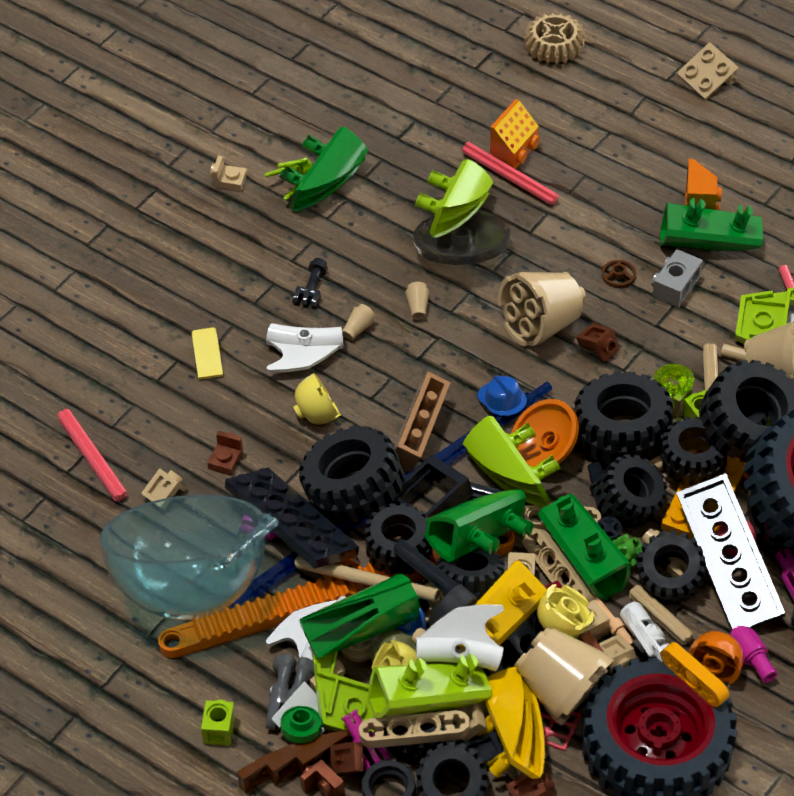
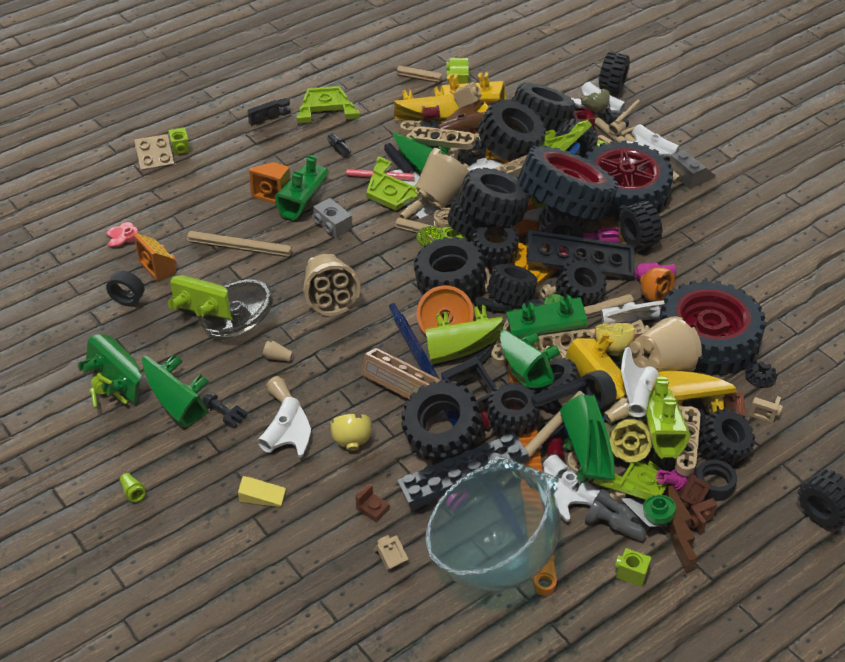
camera: 75 degrees left, 5 degrees down
coral axle [58,409,127,502] -> none
tan bracket [210,156,247,191] -> none
coral axle [462,142,559,205] -> none
blue piece [477,375,527,416] -> none
tan gear [524,12,585,65] -> none
copper bracket [576,323,620,362] -> none
reddish brown piece [602,260,636,288] -> none
light orange beam [660,642,729,707] -> none
none -> coral plate [106,222,138,247]
none -> black tyre [106,270,145,306]
none -> lime cone [119,473,146,502]
none -> green piece [142,353,209,428]
none -> lime brick [168,128,190,155]
none -> tan axle [187,231,292,256]

